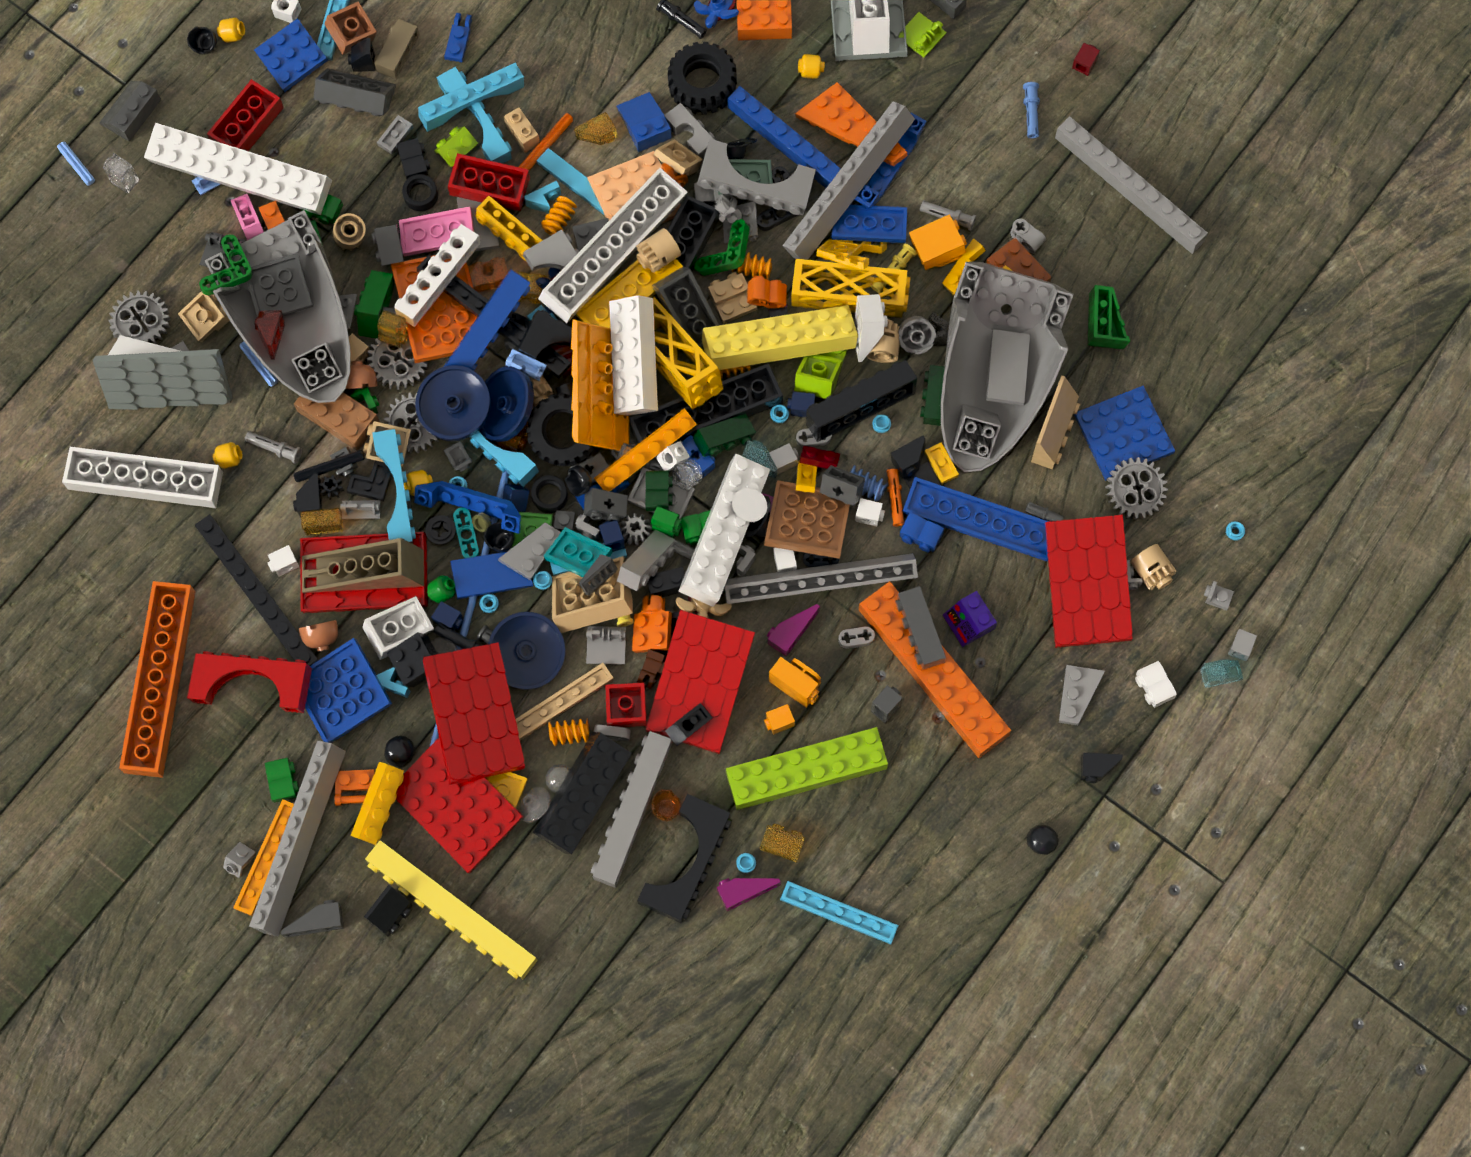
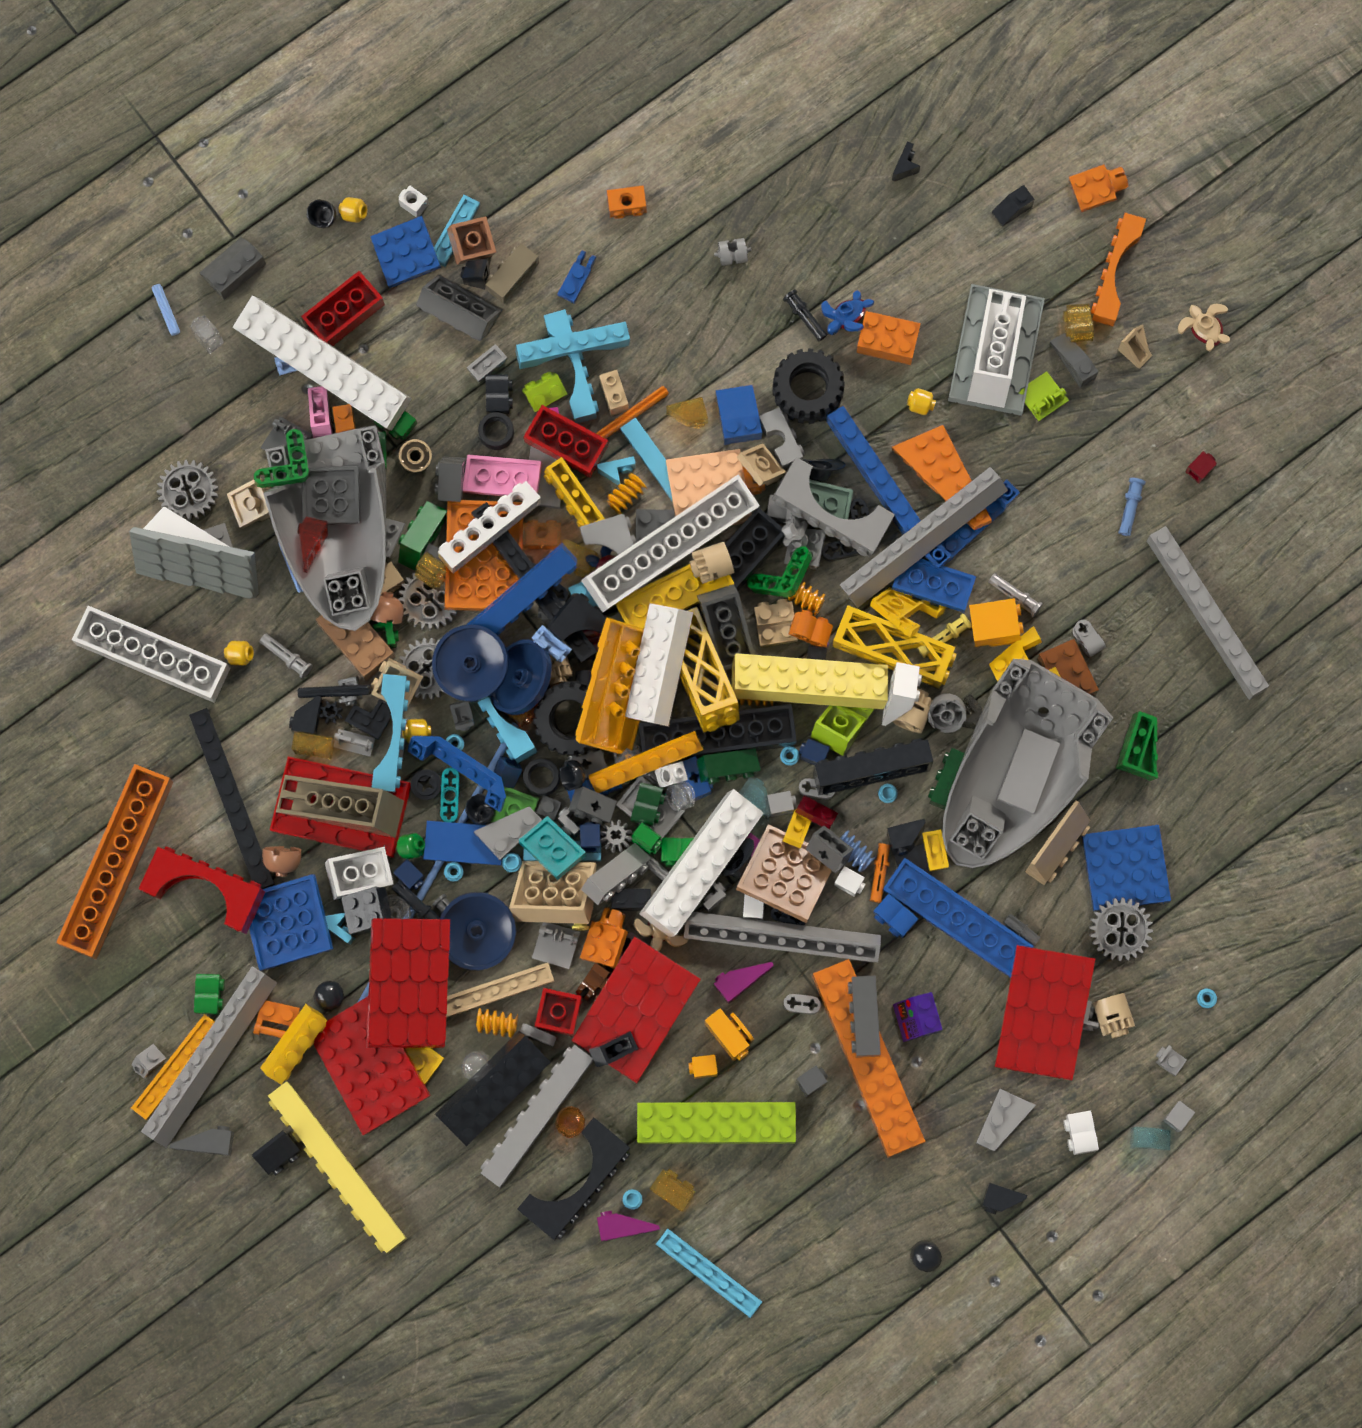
camera: 15 degrees right, 5 degrees up
white brick [267,545,299,577] -> none
olive tile [472,512,491,532] -> none
clear dish [516,787,551,822] -> none
dark grey slope [579,554,618,596] -> none
white sticker [732,488,767,522] -> none

